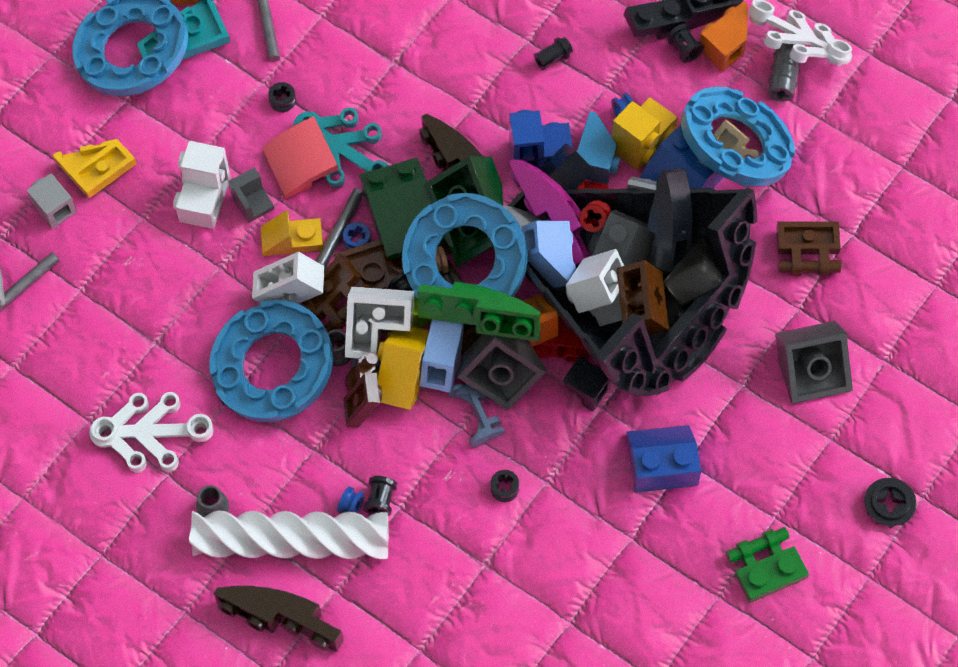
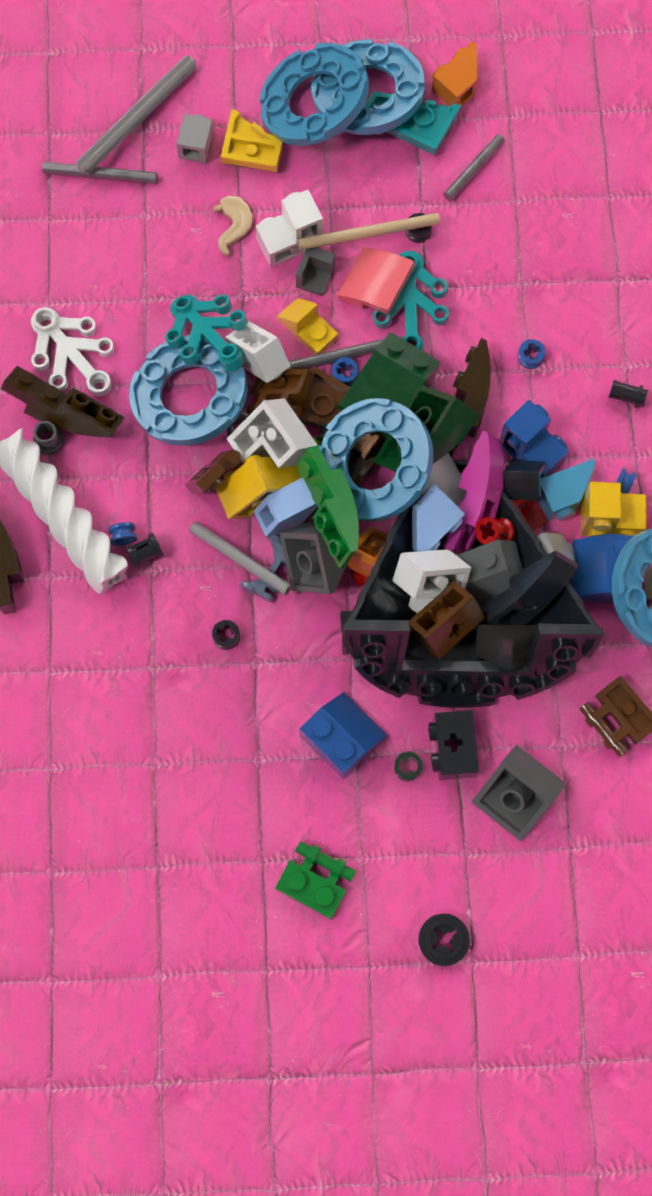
camera: 50 degrees right, 10 degrees up
none -> dark brown slope [1,366,125,437]
none -> teal plant [165,294,248,371]
none -> light grey piece [189,522,292,596]
none -> tan piece [214,196,253,257]
none -> dark azure plate [259,43,369,146]
none -> tan piece [298,213,440,250]
none -> clear green bush [394,751,422,782]
none -> black brick [428,710,479,780]
none -> blue bush [518,339,545,369]

